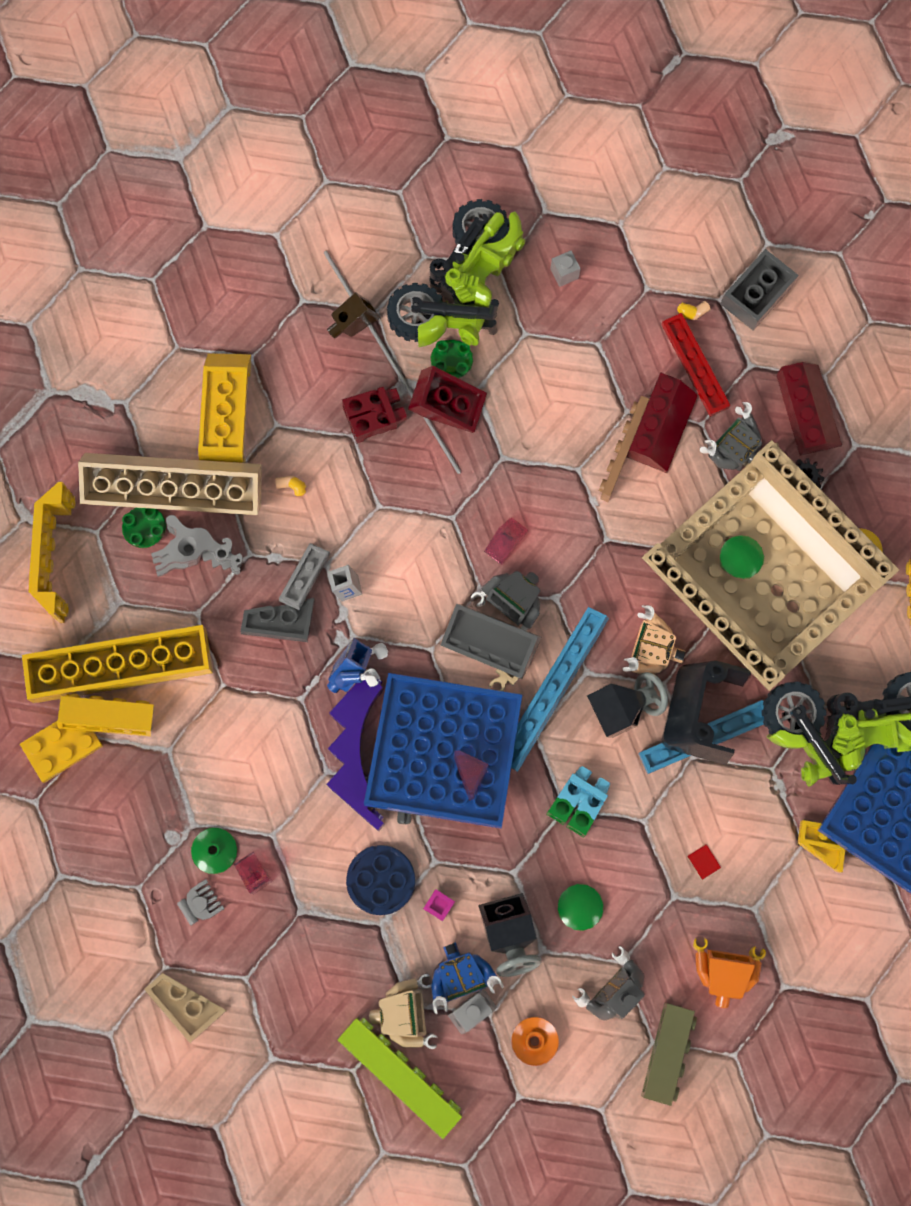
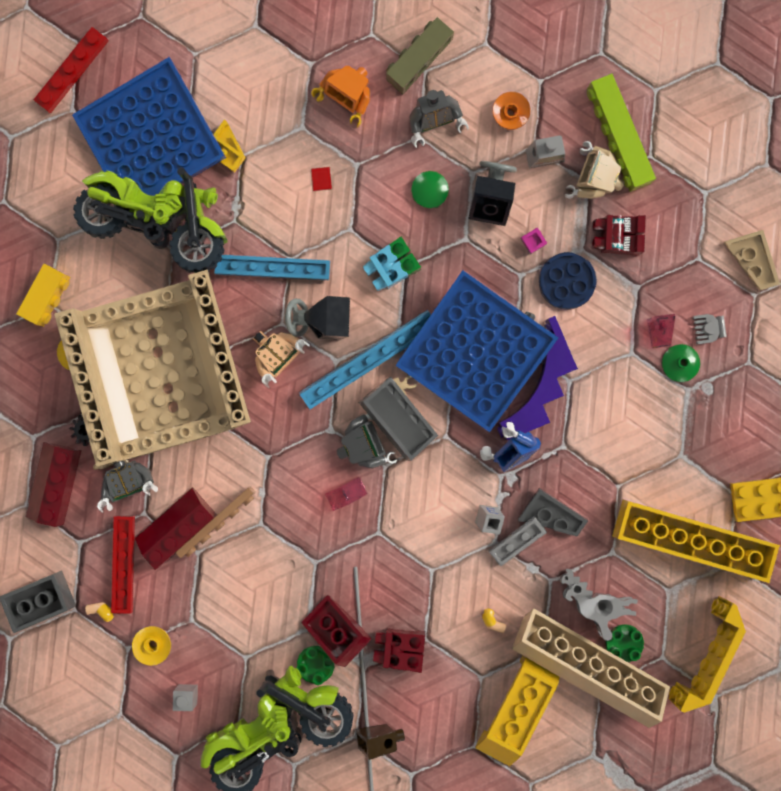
camera: 150 degrees left, 10 degrees up
yellow brick [57,694,154,737] -> none
blue torso [431,942,504,1013] -> none
clear pink slope [454,750,489,800] -> none
black windscreen [662,661,751,765] -> none
green dish [720,535,764,579] -> none
none -> yellow dish [132,626,171,666]
none -> dark red hips [592,215,646,256]

